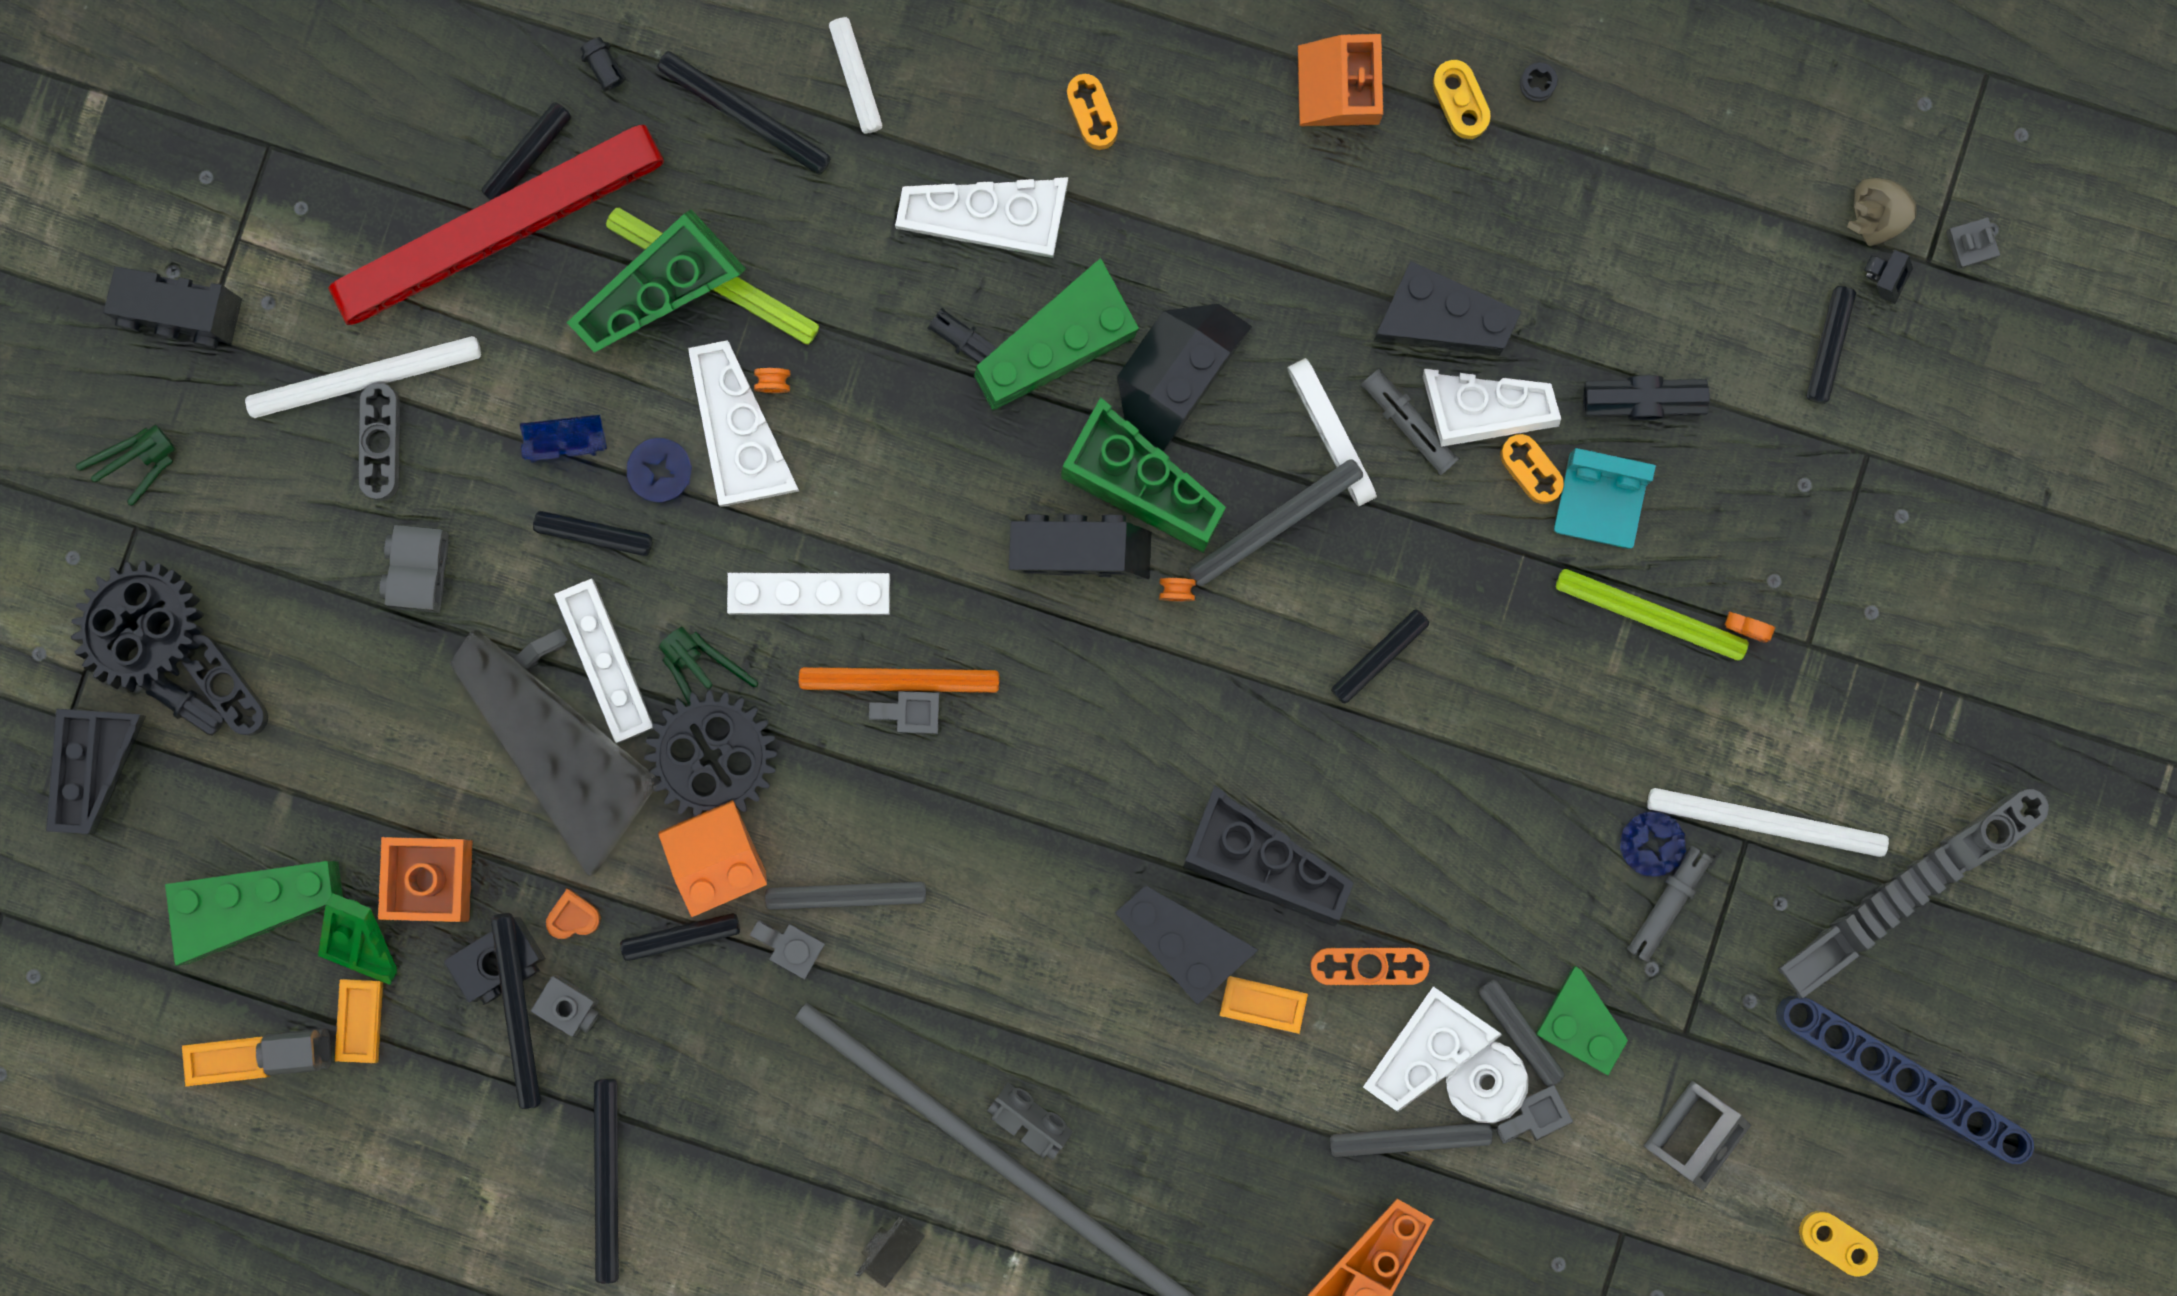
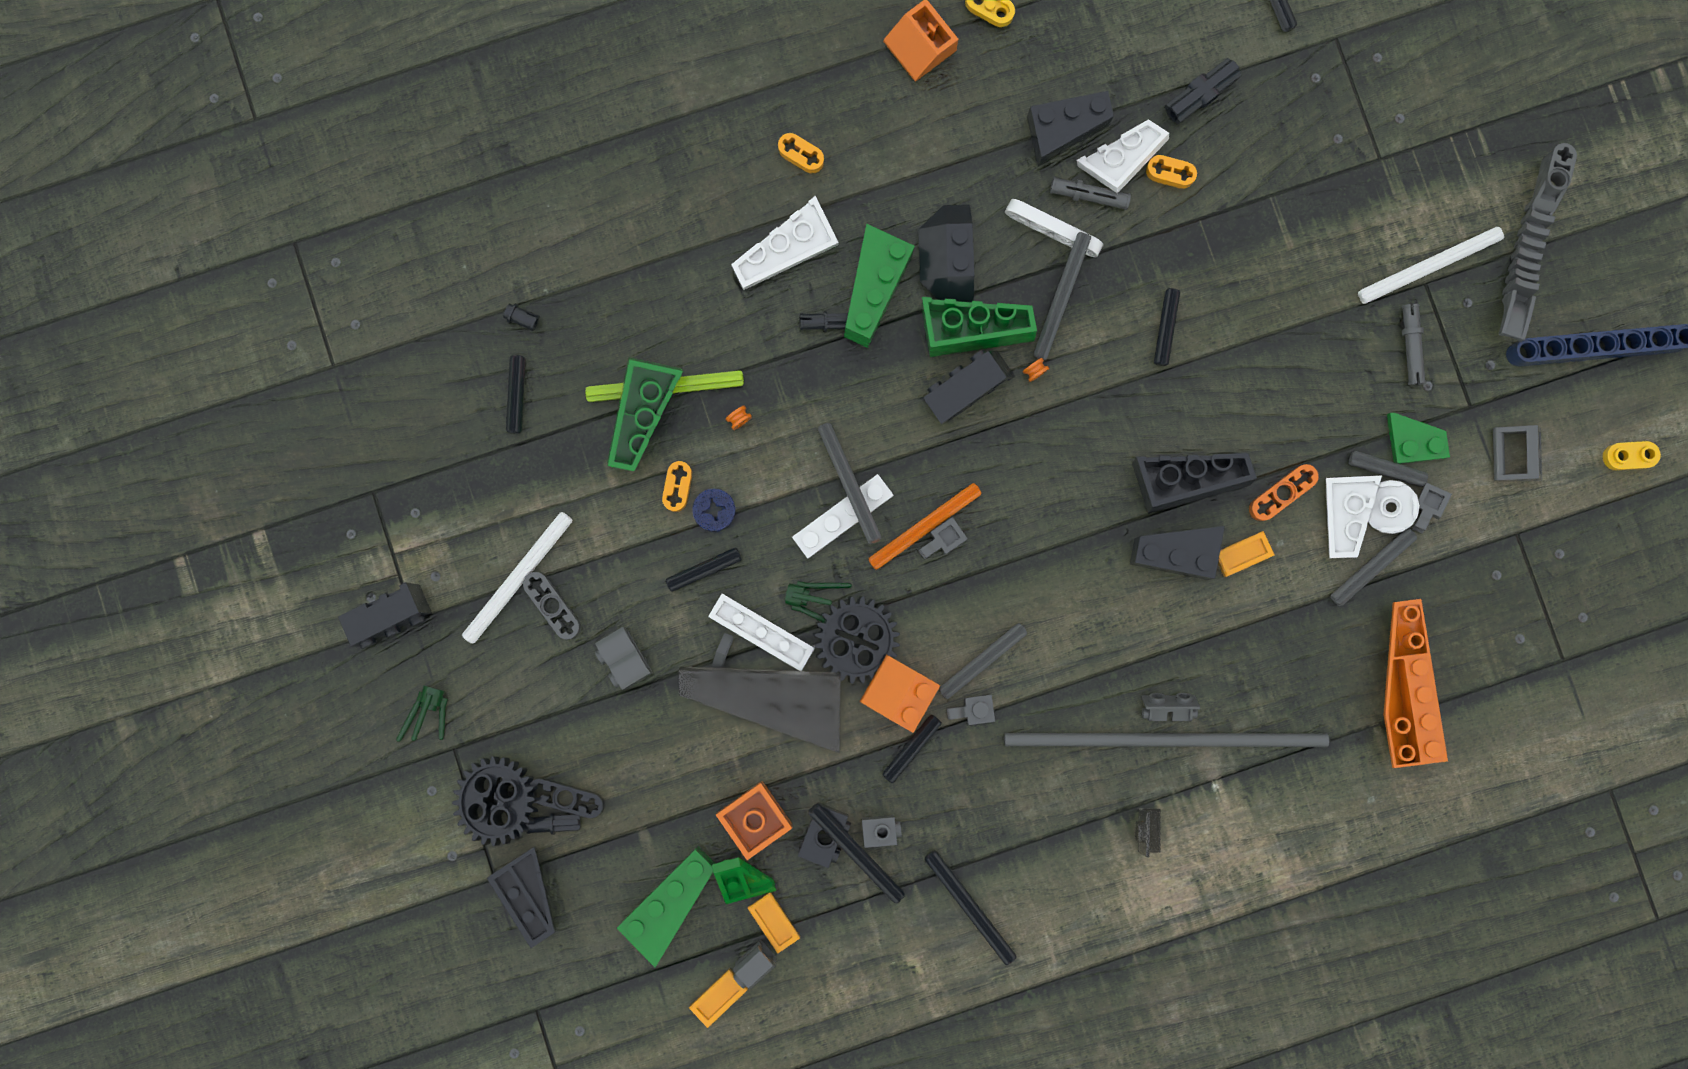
camera: 45 degrees left, 0 degrees up
red beam [328,125,664,325] -> none
clear blue hinge [520,415,607,463] -> none
orange tile [546,889,601,939] -> none
black axle [657,51,831,174] -> none
white wing [688,340,799,507] -> none
white axle [829,17,882,134] -> none
teal bracket [1554,448,1656,549] -> none
lime axle [1556,569,1749,661] -> none
clear blue gear [1620,812,1686,877] -> none
orange tile [1724,612,1775,643] -> none
none -> light orange beam [662,461,692,512]
none -> dark grey axle [818,422,881,544]

